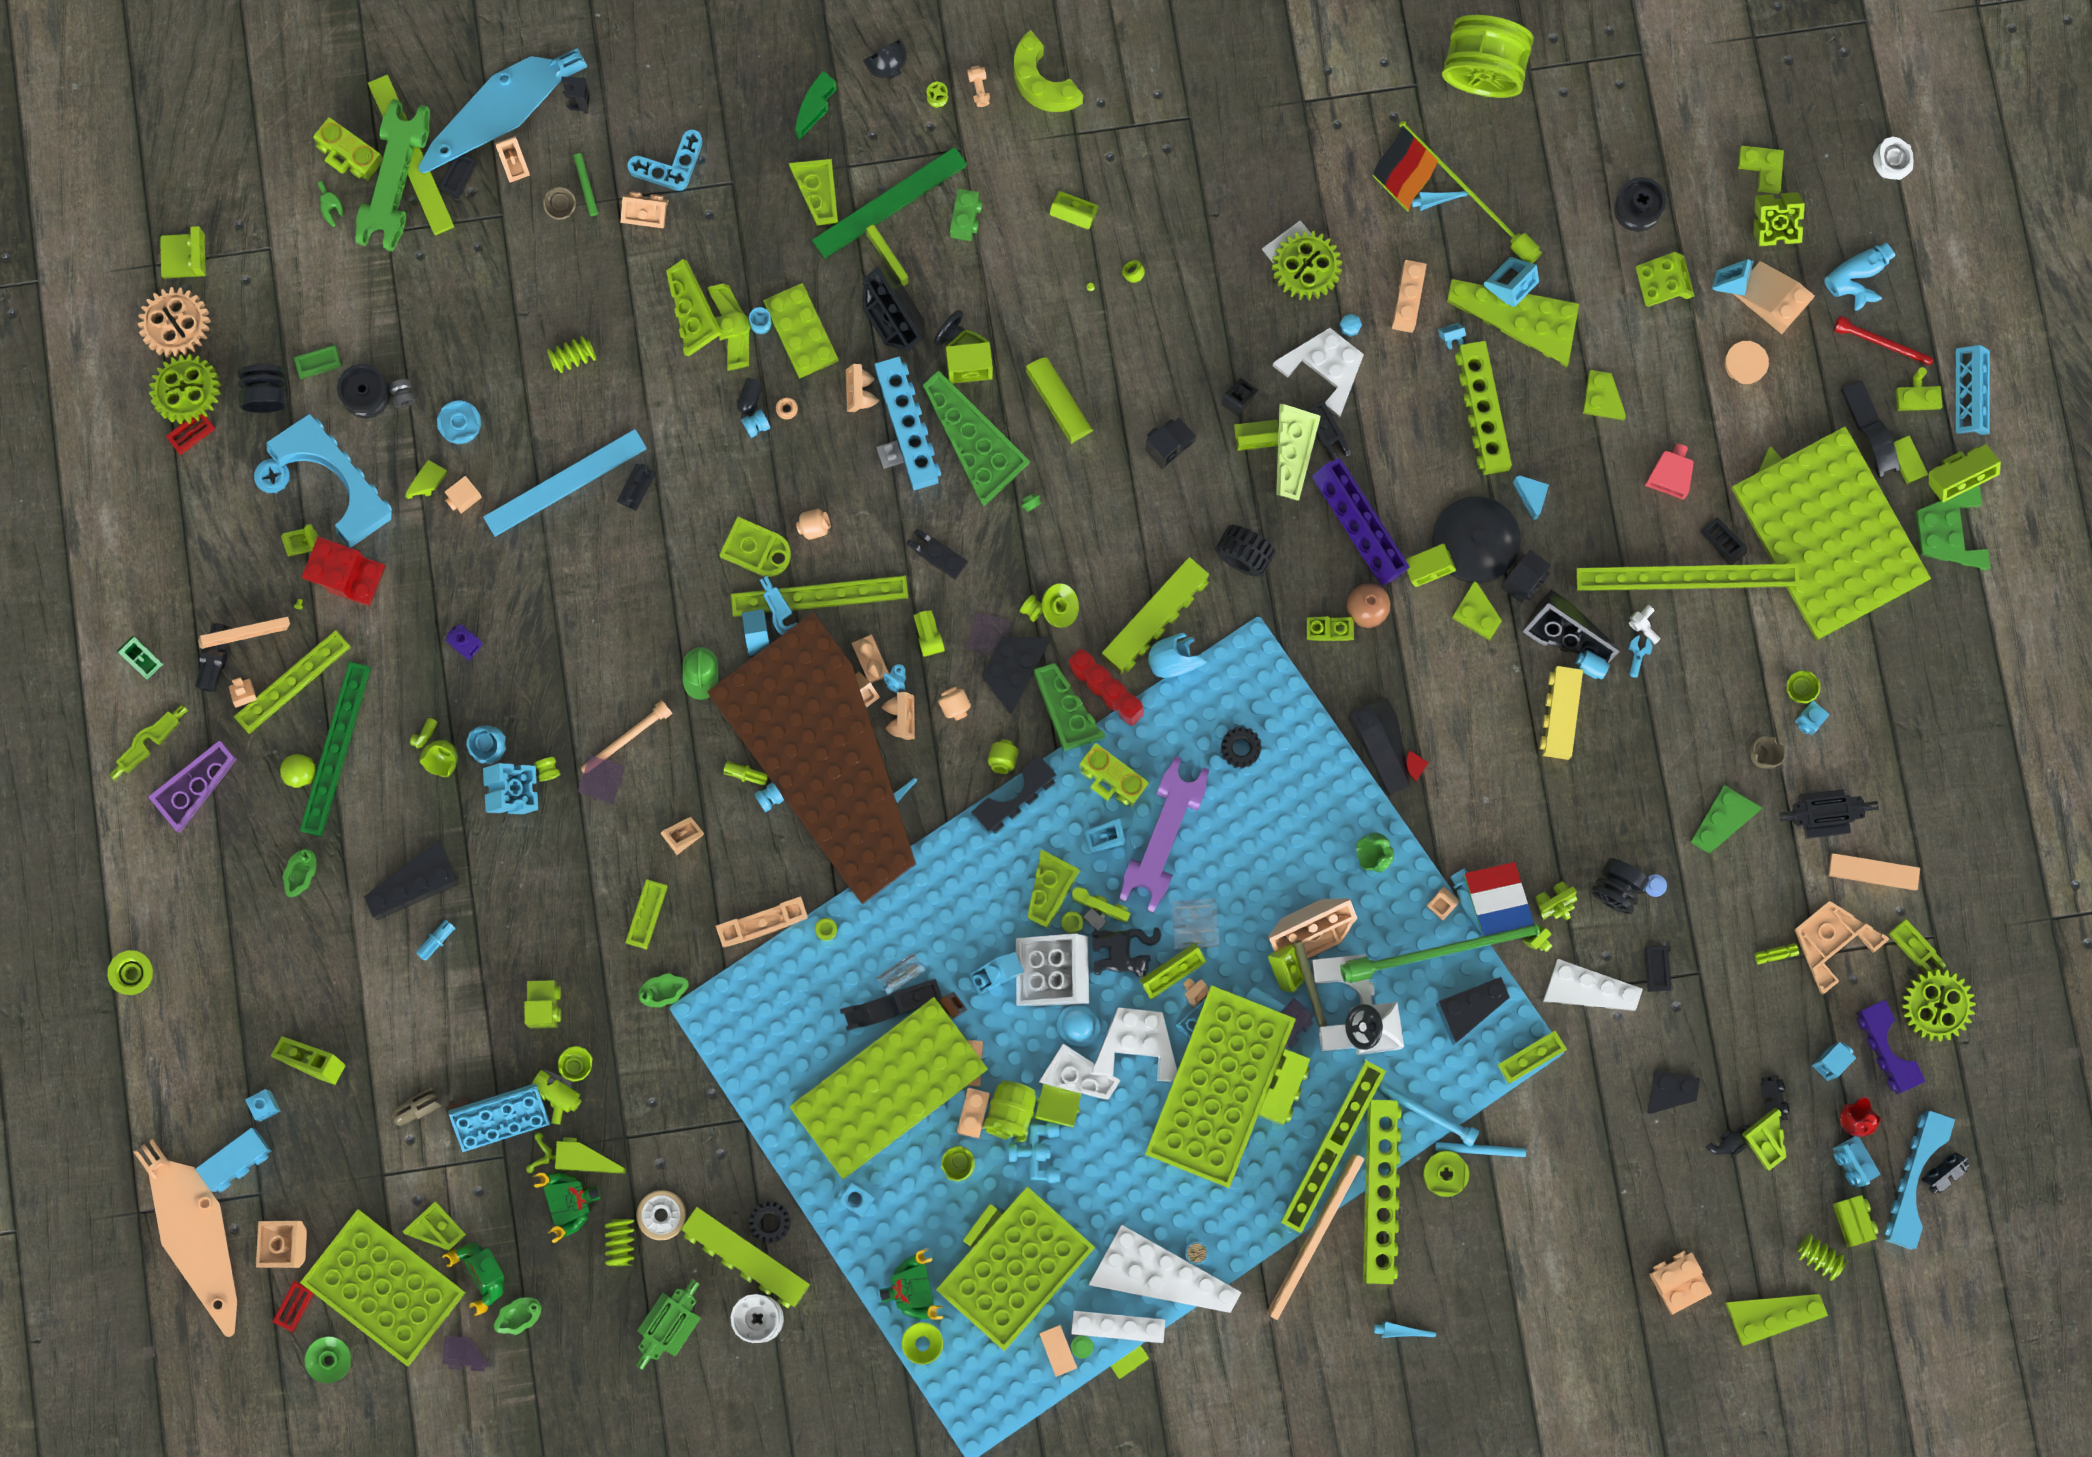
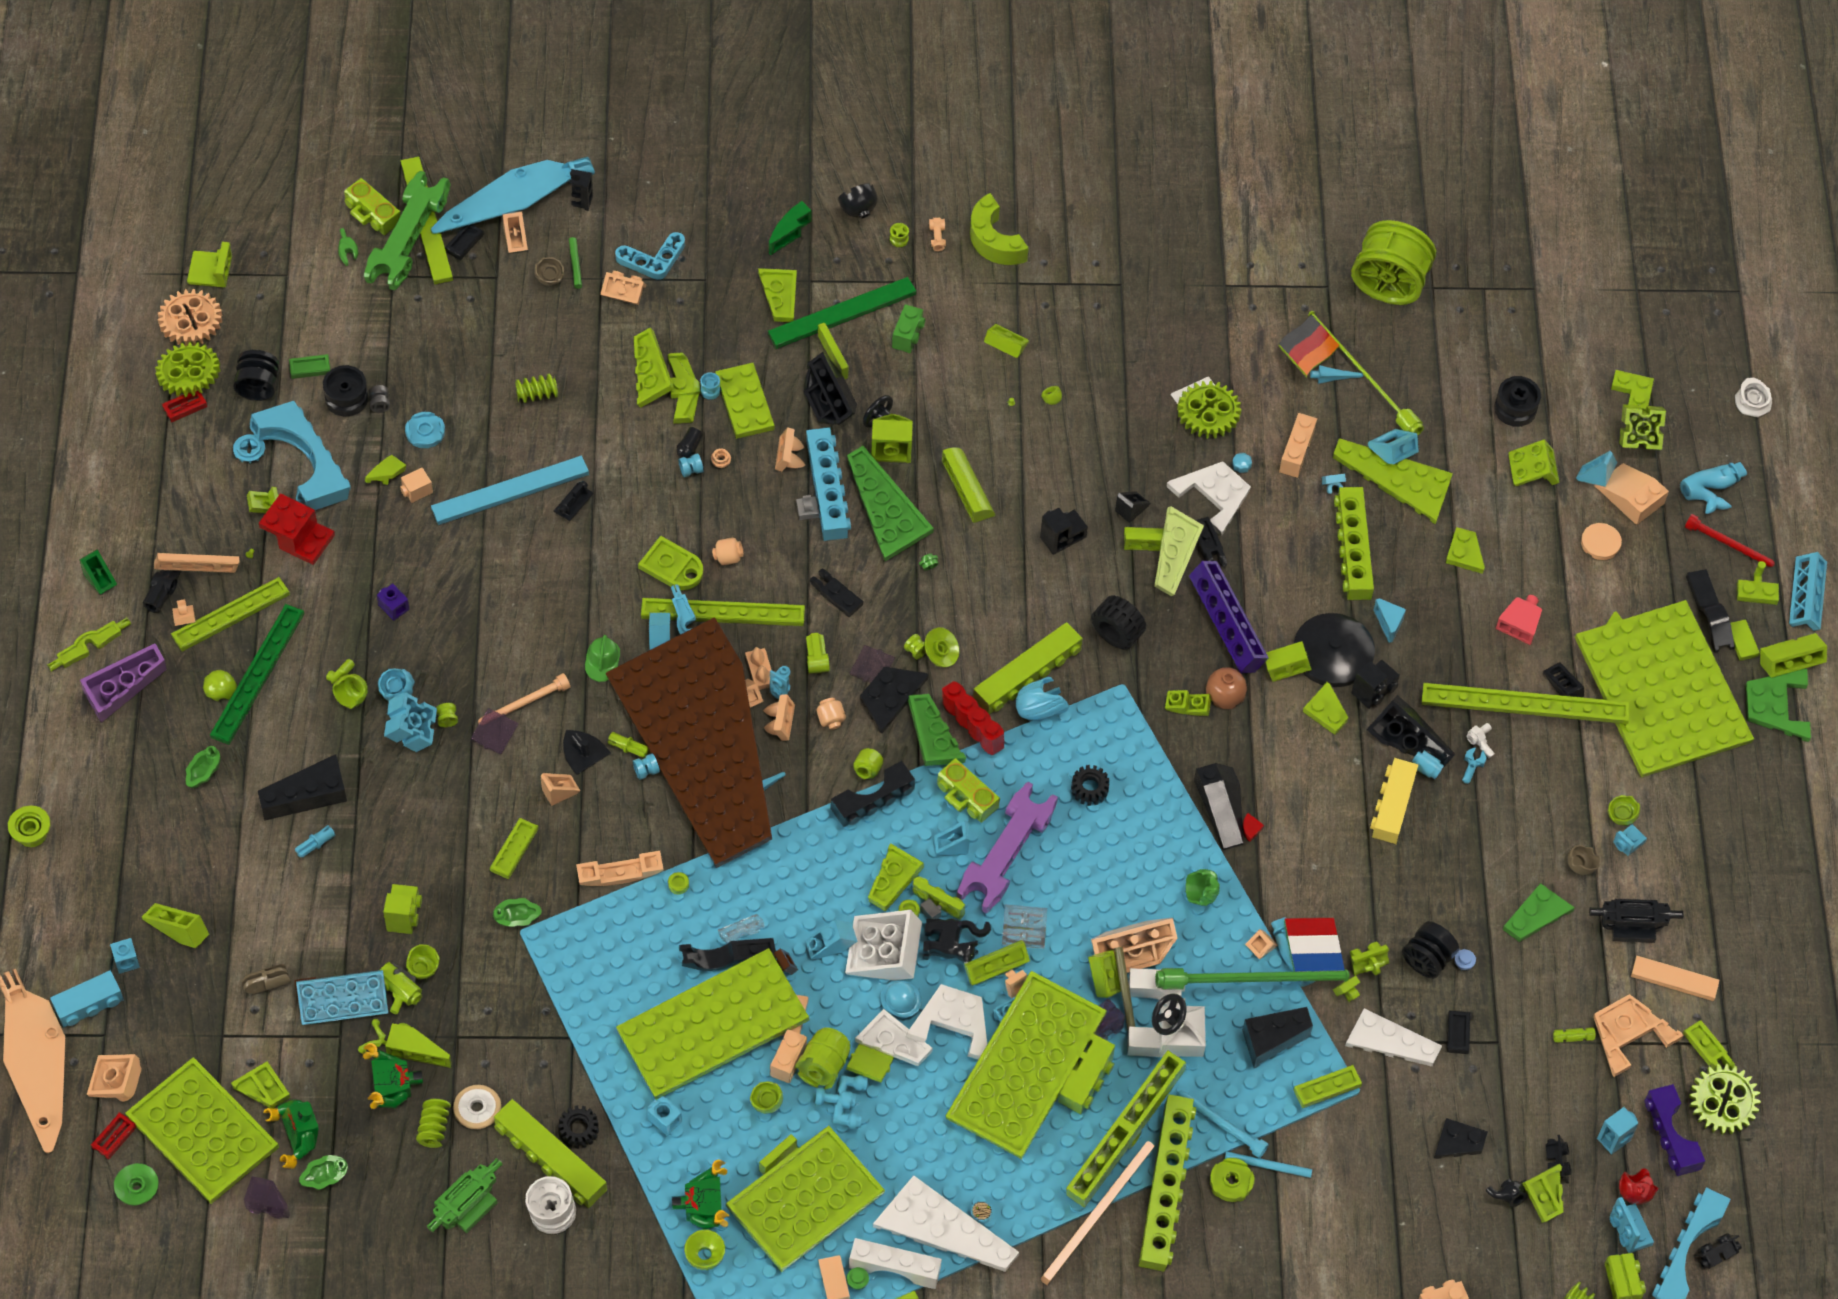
camera: 10 degrees right, 20 degrees down
none -> black shield [563,730,611,775]

